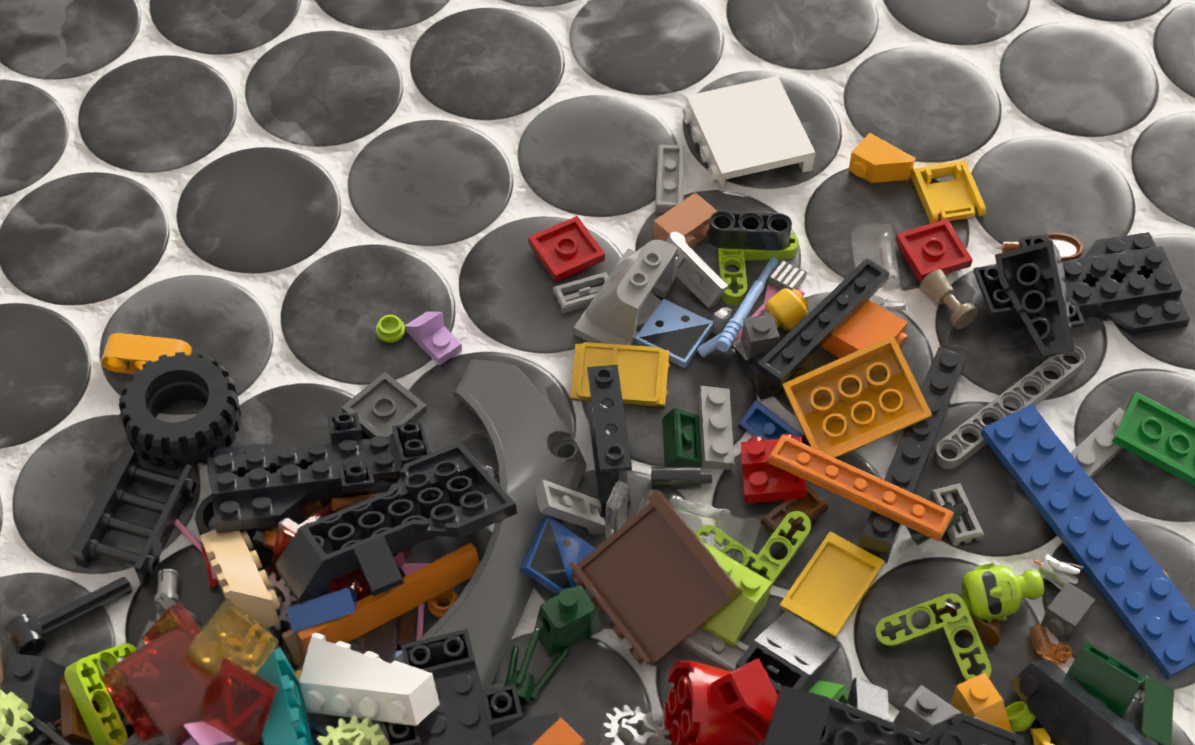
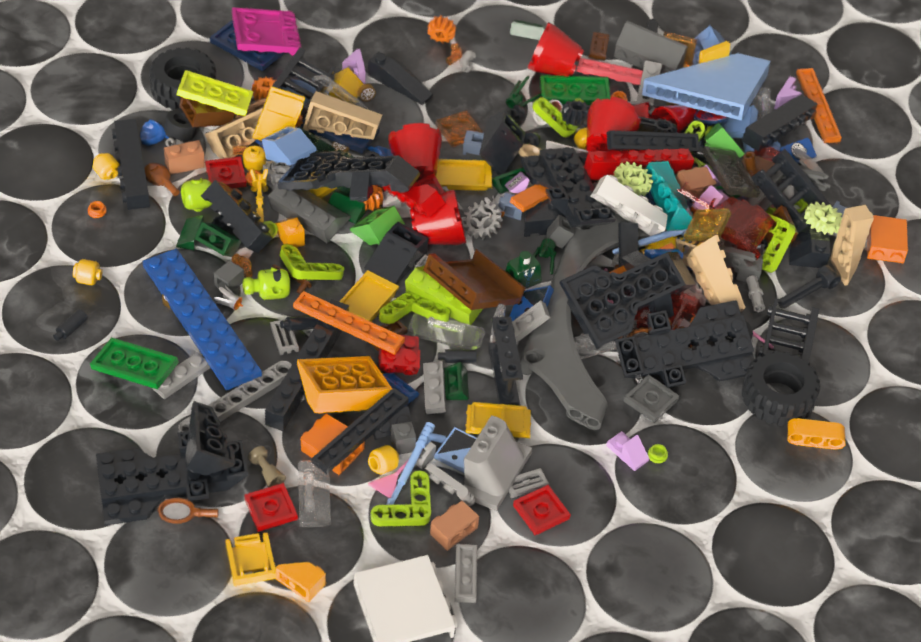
camera: 175 degrees right, 5 degrees down
black beam [708,211,792,251] -> none
tile [767,260,807,291] -> none

